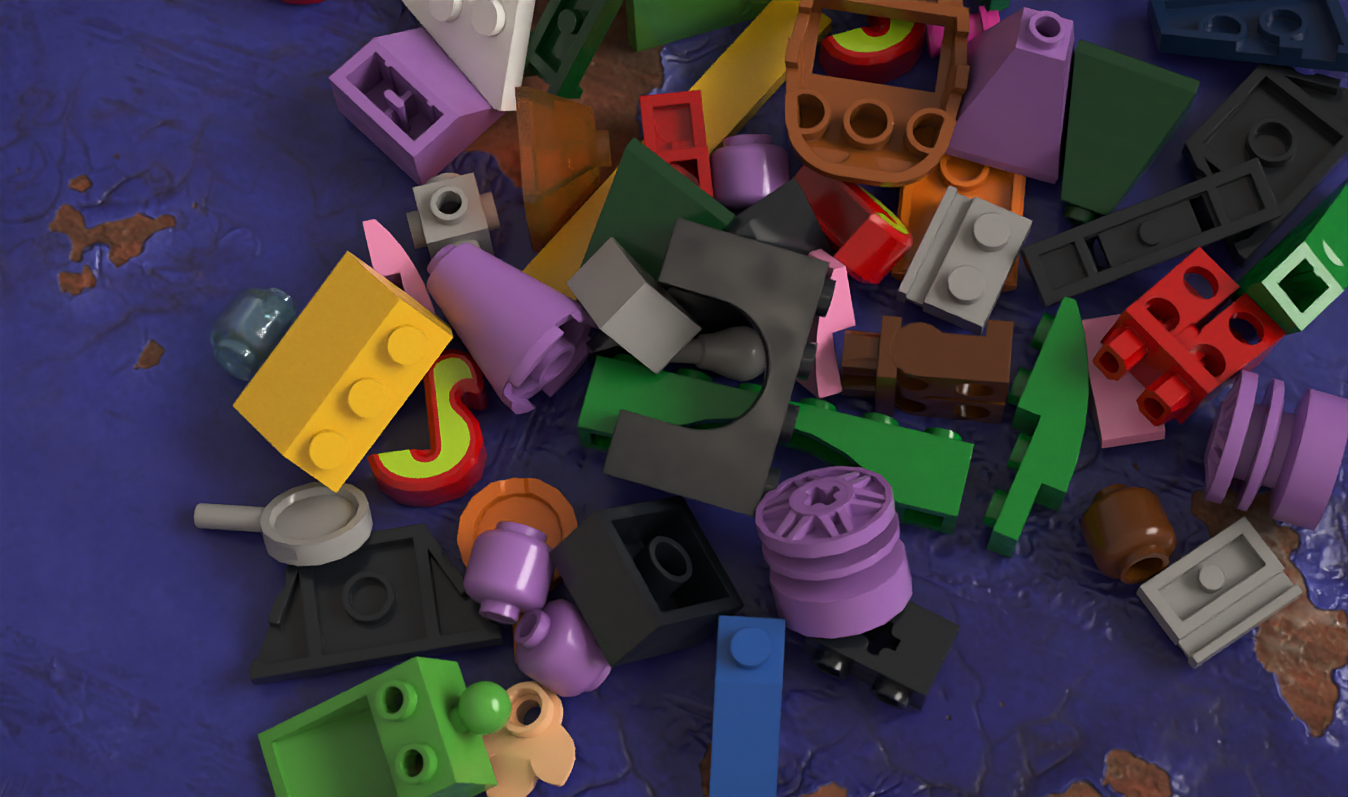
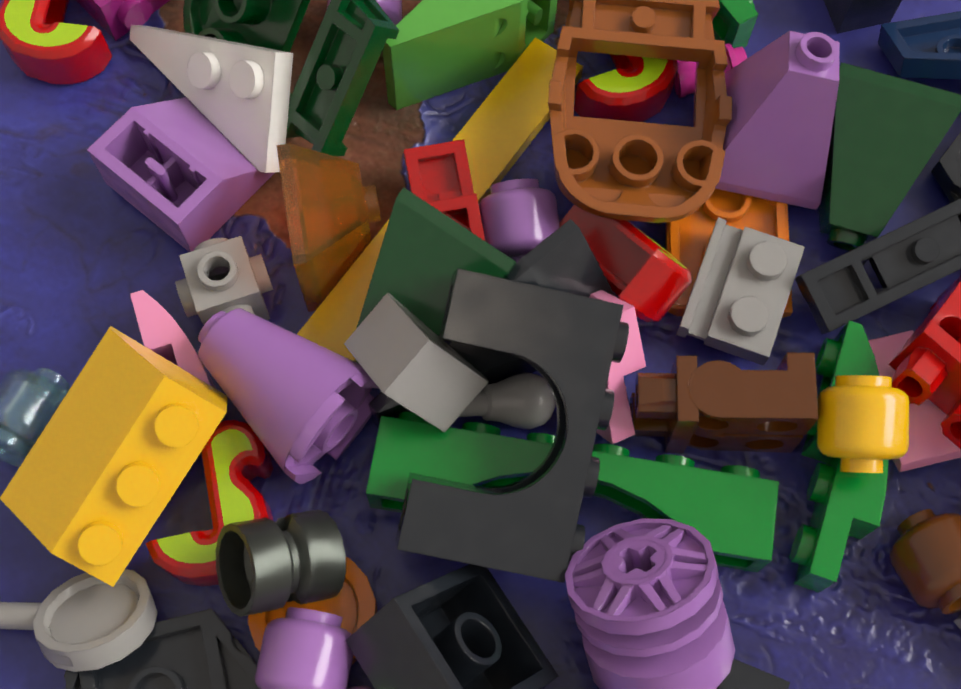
camera: 10 degrees left, 0 degrees up
none -> pearl dark grey wheel [216,510,346,617]
none -> yellow head [817,375,909,473]

